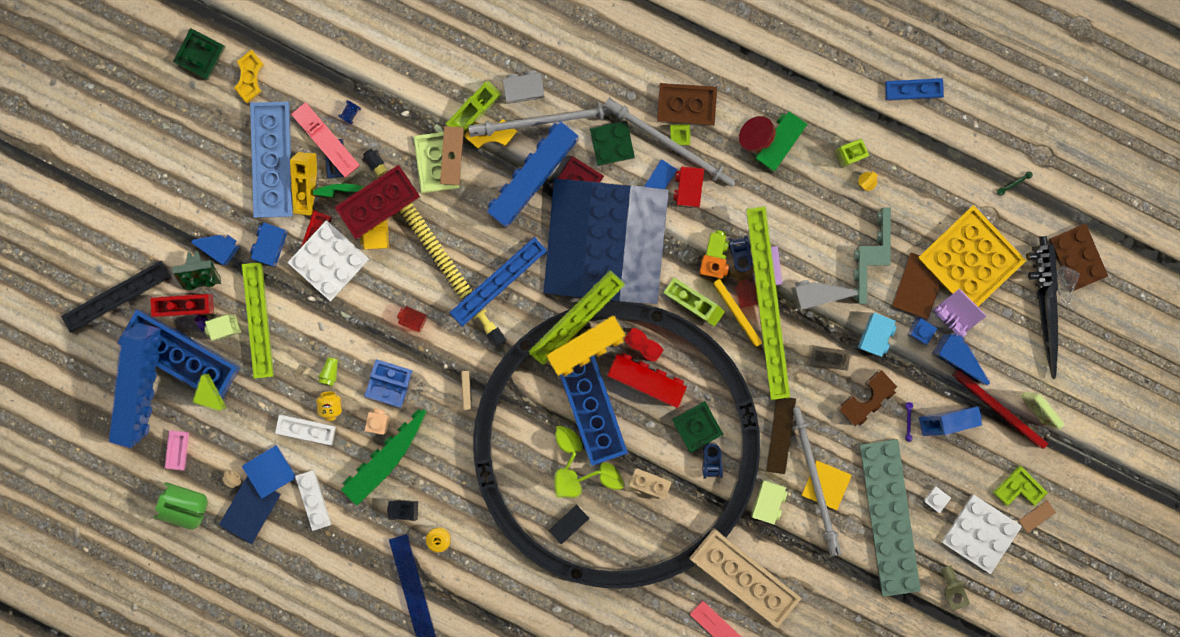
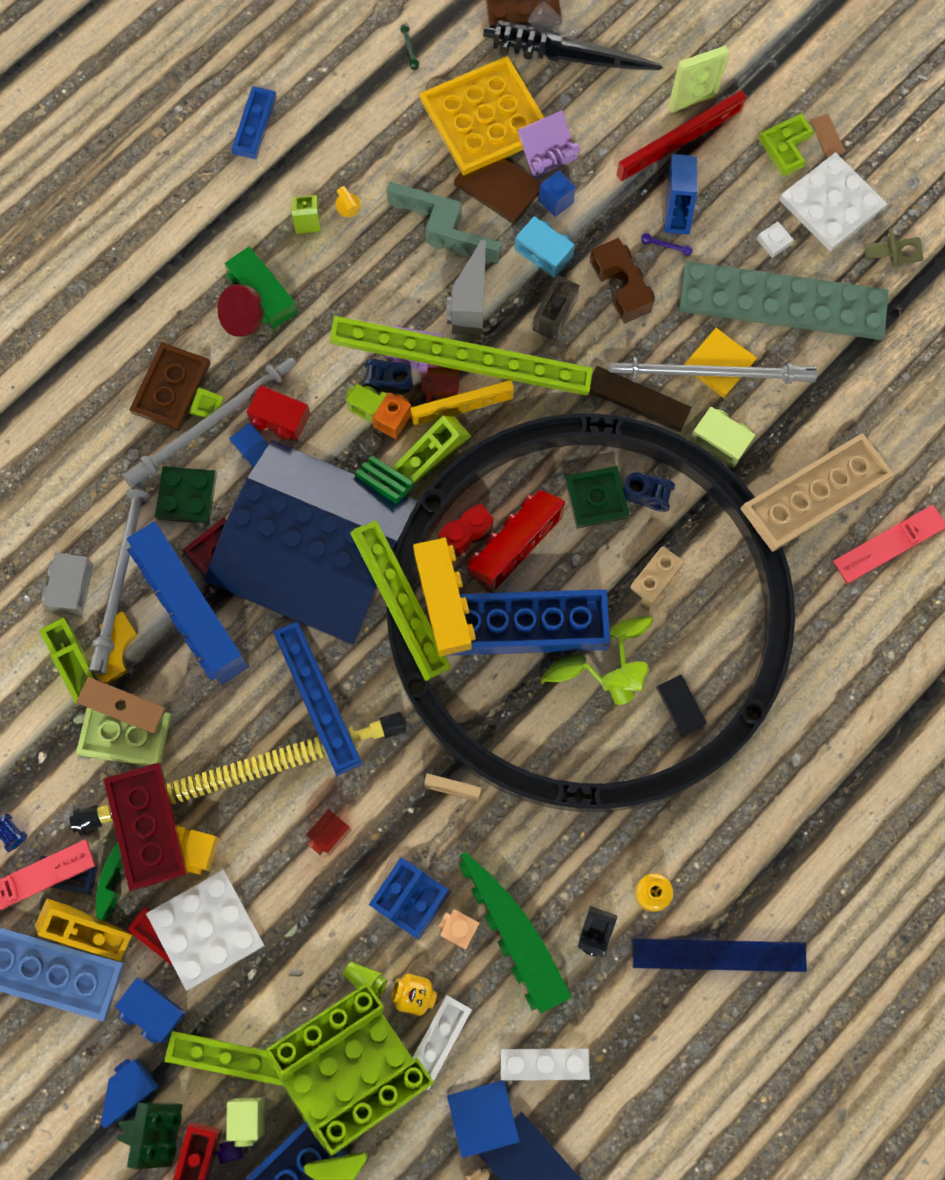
camera: 75 degrees left, 15 degrees down
blue slope [931,333,990,386] -> none
none -> lime slope [266,982,434,1156]
none -> green tile [355,456,413,504]

